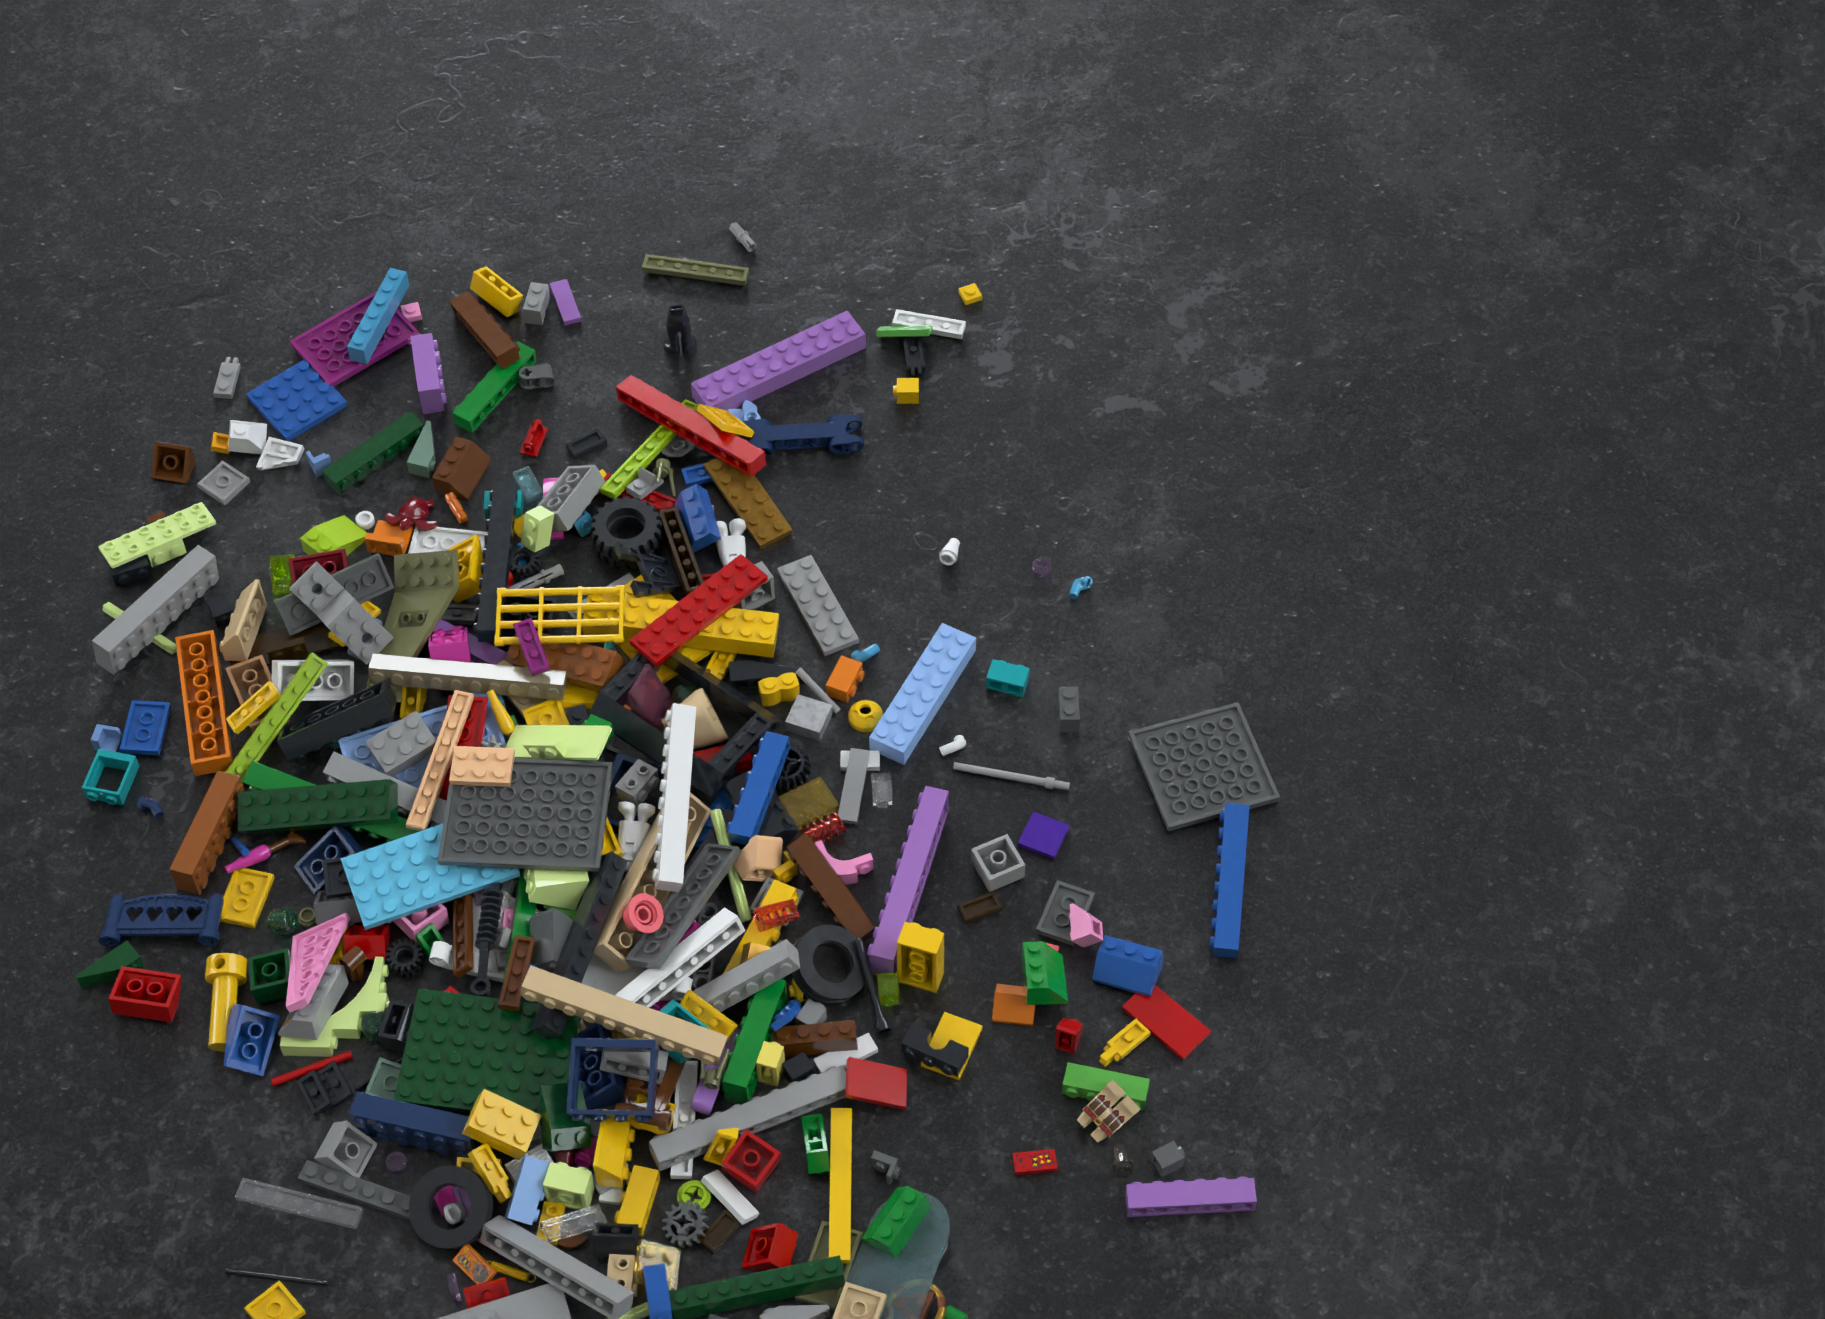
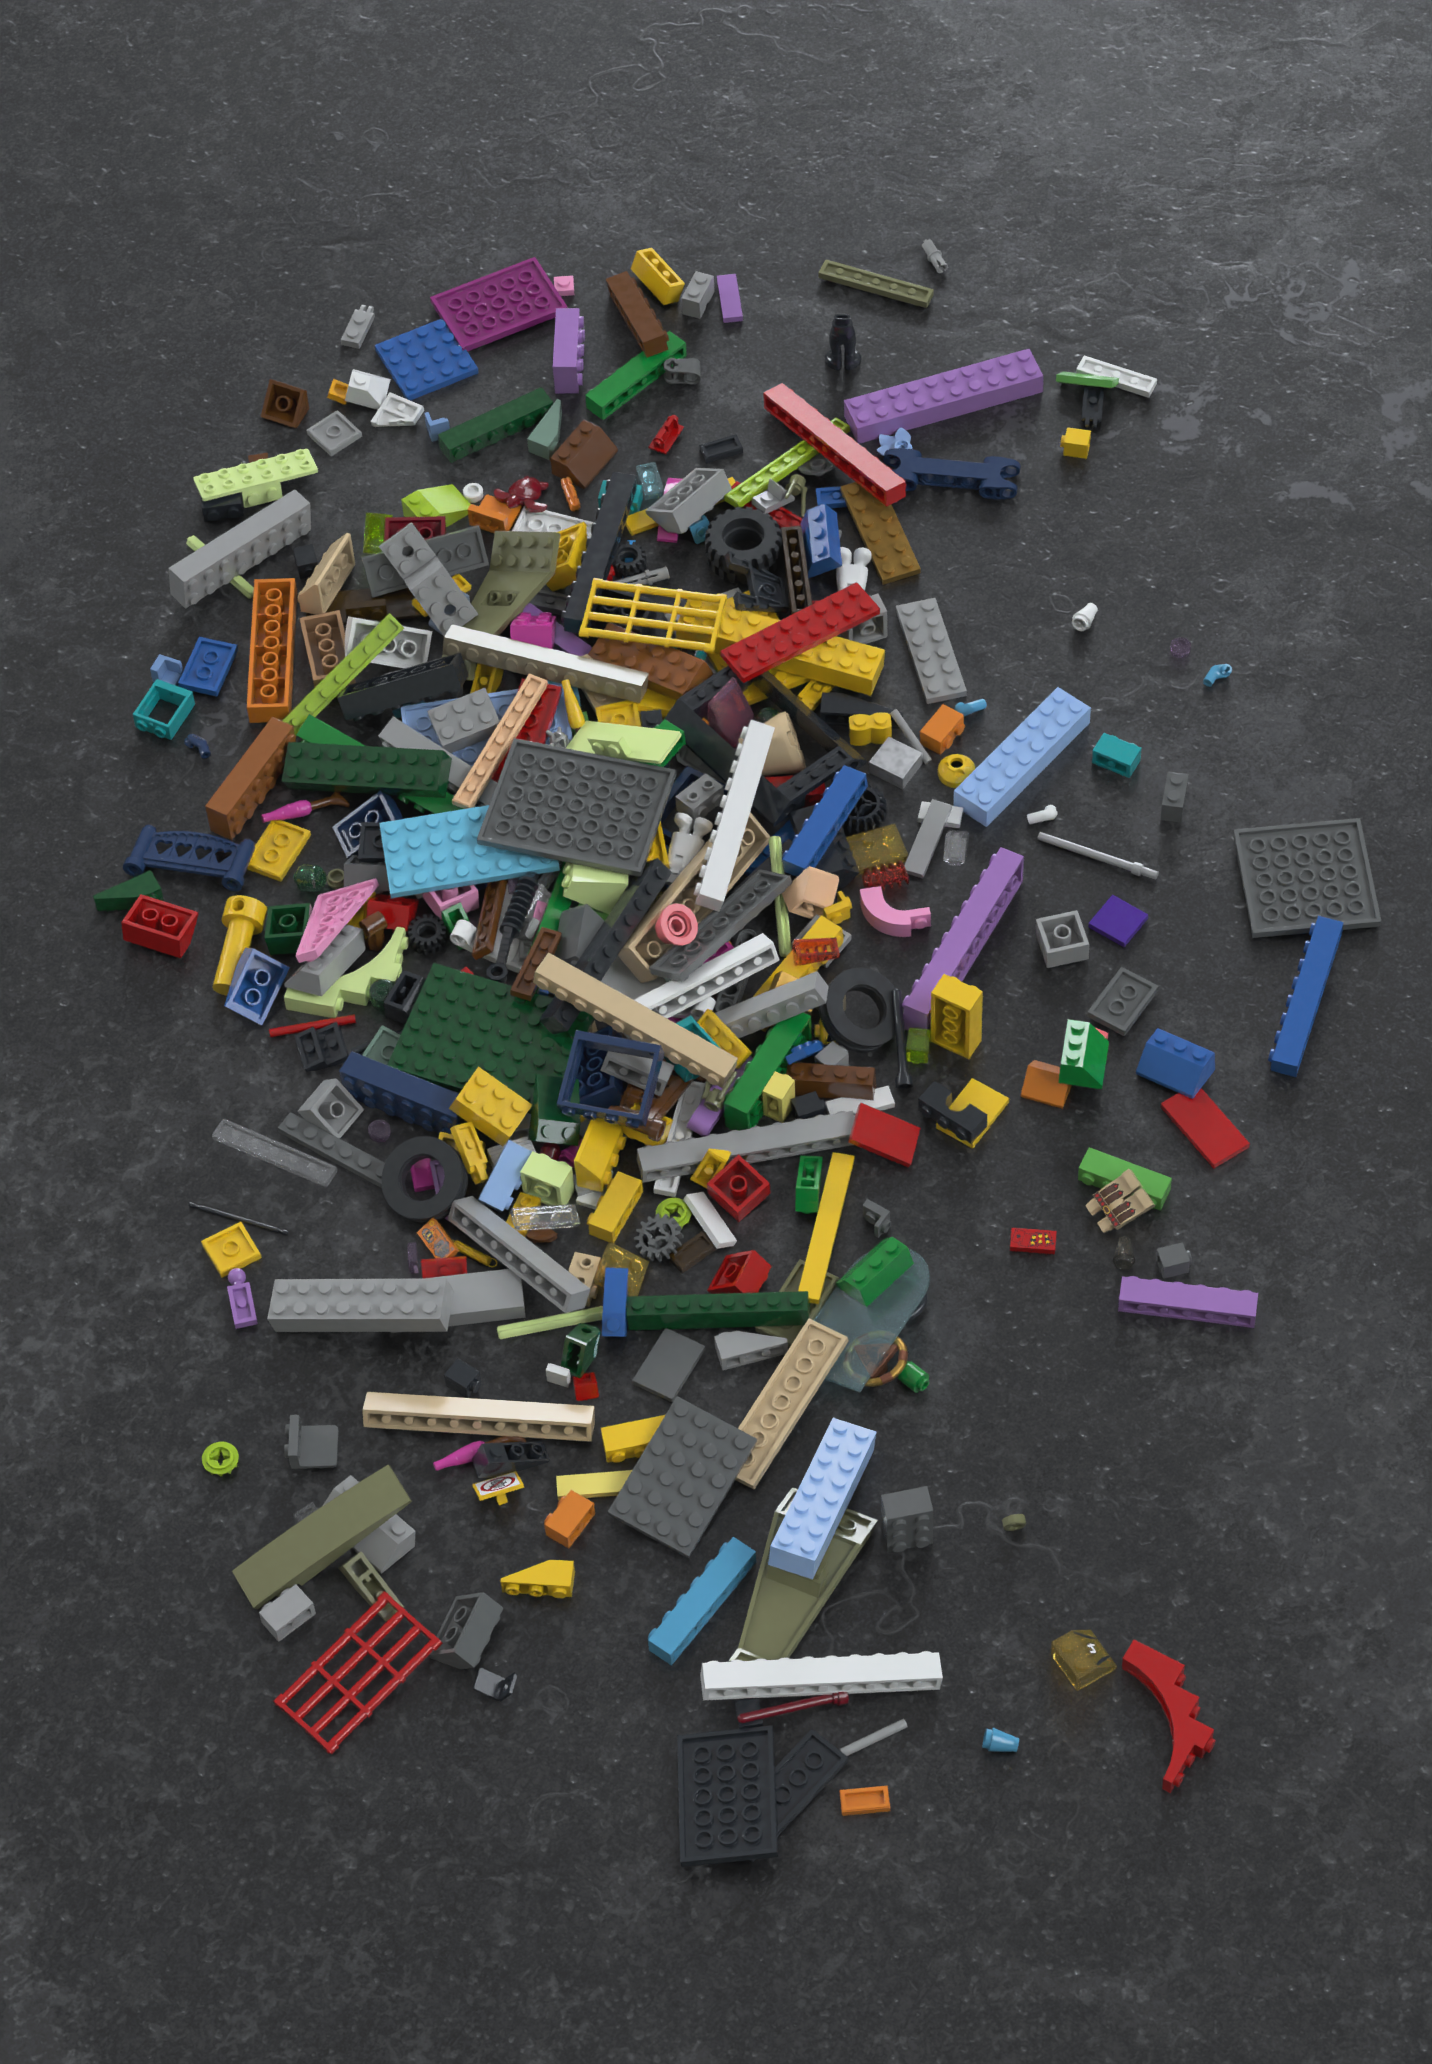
camera: 15 degrees right, 0 degrees up
yellow tile [226,681,281,734] -> none
blue wheel [230,837,249,856] -> none
dark azure brick [347,268,409,364] -> none
light grey tile [444,1202,466,1225] -> none
light nougat plate [449,746,515,787] -> none
magenta tile [513,618,550,676] -> none
yellowish green brick [521,505,554,552] -> none
black brick [592,1223,639,1258] -> none
yellow tile [696,404,754,438] -> none
reddish brown brick [787,833,876,942] -> none
dark brown tile [957,891,1002,924] -> none
yellow plate [959,283,982,305] -> none
red slope [1055,1017,1083,1054] -> none
bright pink slope [1069,903,1103,948] -> none
yellow hinge [1099,1019,1151,1067] -> none

